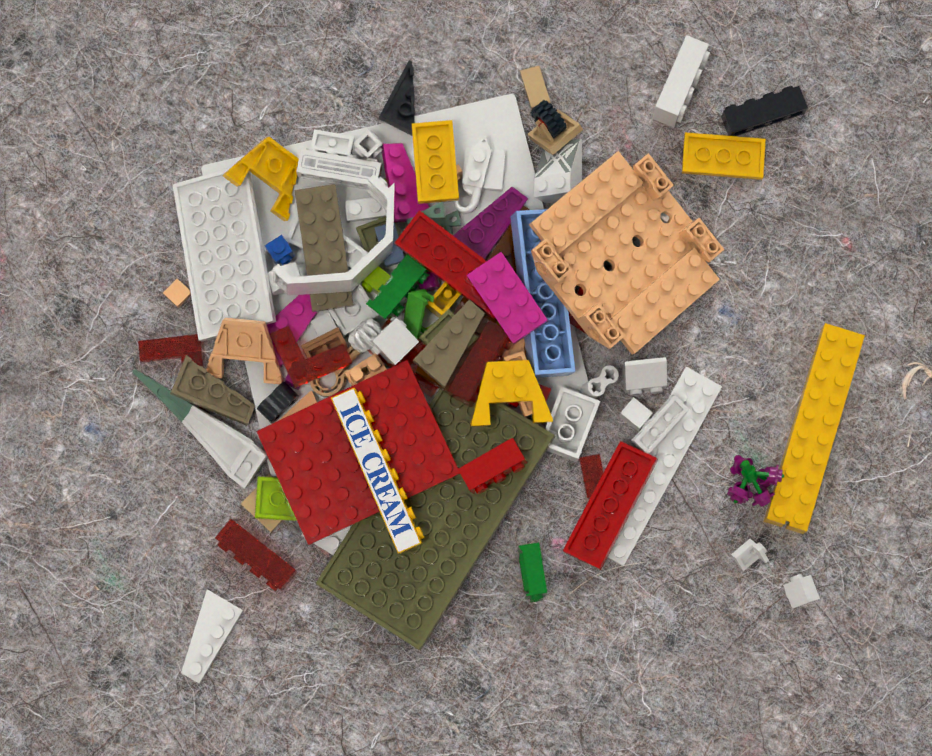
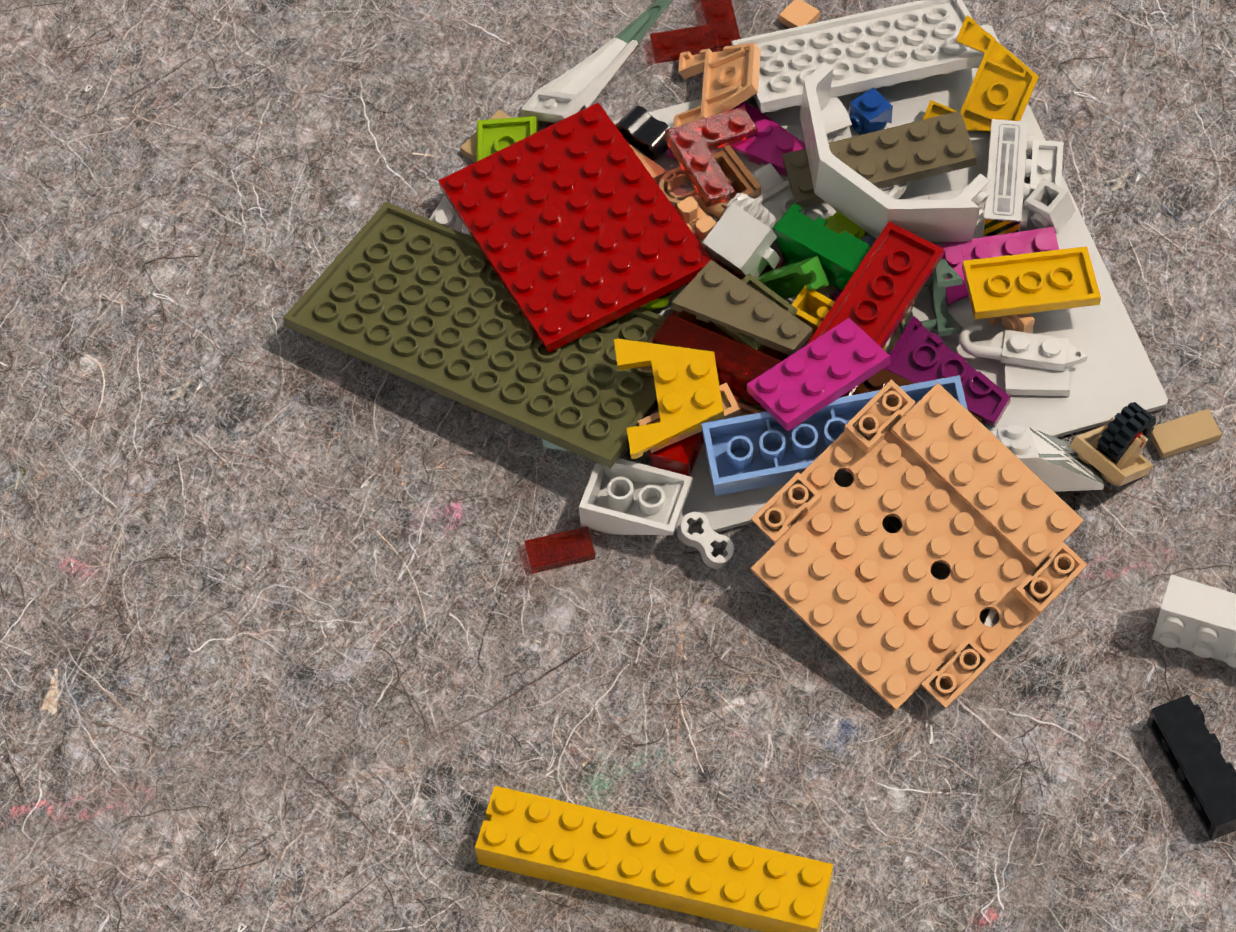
camera: 90 degrees right, 20 degrees down
dark tan wing [170,355,255,426] -> none
white wing [181,589,243,684] -> none
clear red brick [215,519,297,591] -> none
brick [331,388,425,554] -> none
black wing [378,61,415,136] -> none
red brick [458,438,527,494] -> none
green window [517,542,547,602] -> none
red plate [563,441,658,570] -> none
white plate [607,367,722,566] -> none
white brick [619,397,653,432] -> none
white slope [622,357,667,396] -> none
white hinge [632,395,689,454] -> none
yellow plate [682,132,766,180] -> none
magenta plant [727,455,784,507] -> none
white bracket [731,539,769,571] -> none
white brick [783,574,820,609] -> none

